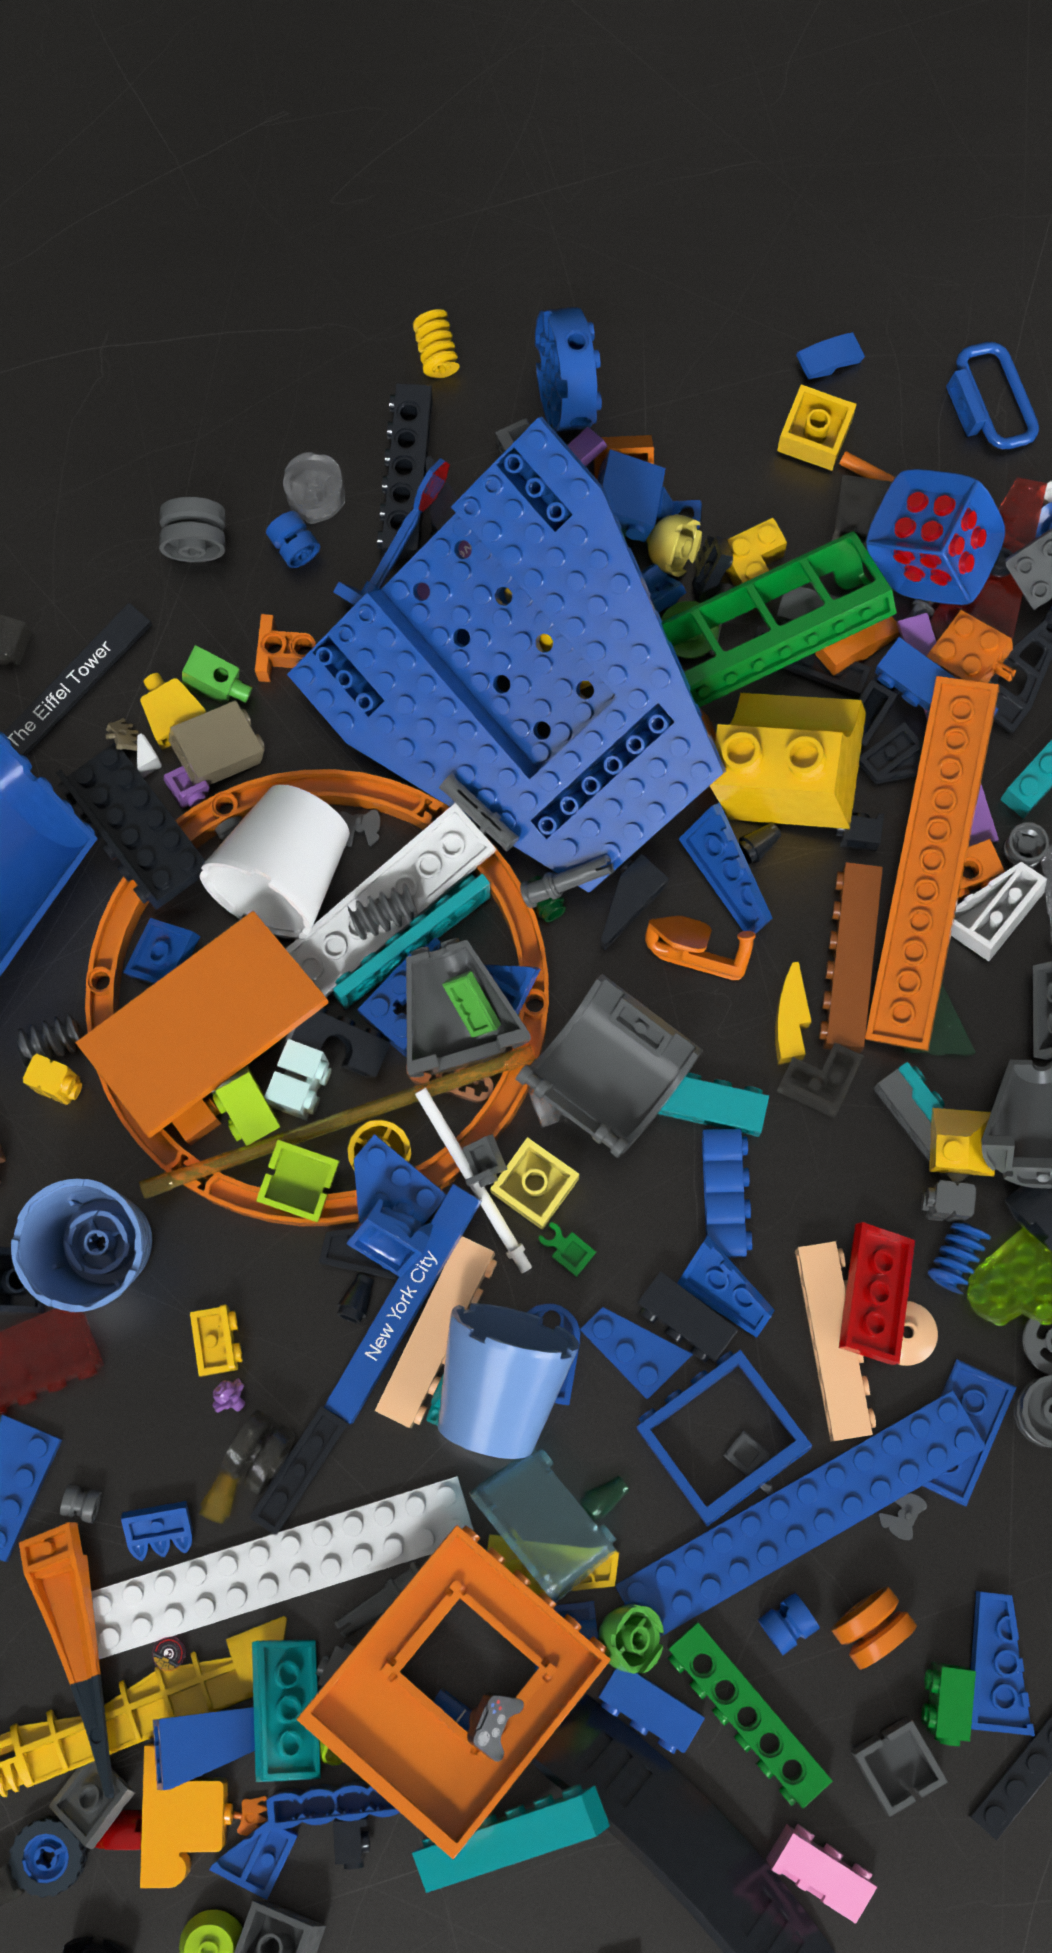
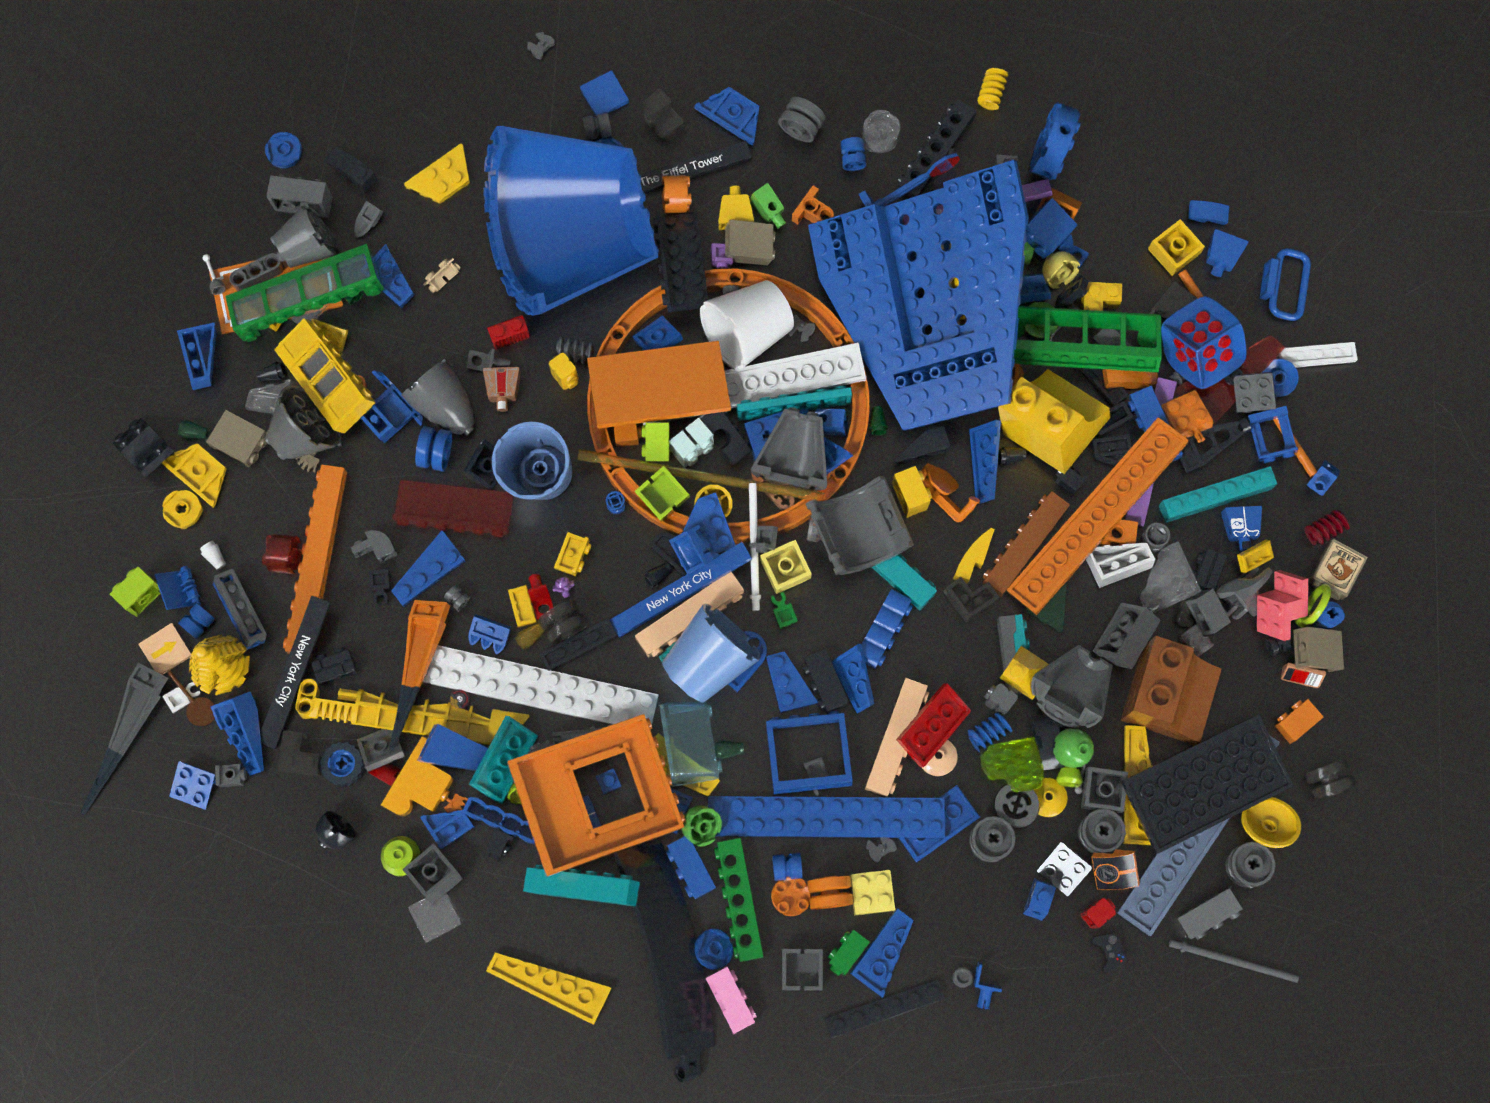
camera: 25 degrees right, 0 degrees up
dark tan piece [106,718,138,751] -> none
white slope [137,733,162,778] -> none
dark grey piece [347,883,418,940] -> none
dark grey pin [439,774,519,851] -> none
bright green plate [442,971,501,1038] -> none
piece [467,1692,524,1762] -> none
dark grey pin [520,854,614,909] -> none
none -> yellow plate [508,585,537,628]
none -> red bracket [528,574,555,620]
none -> blue plate [596,768,622,795]
none -> blue wheel [606,491,626,514]
none -> orange brick [662,175,691,213]
none -> blue tile [694,928,733,970]
none -> blue wing [695,87,759,146]
none -> orange dish [771,877,811,916]
none -> blue torso [815,409,848,438]
none -> light yellow piece [850,870,895,916]
none -> yellow brick [892,466,932,518]
none -> blue torso [1206,229,1249,277]

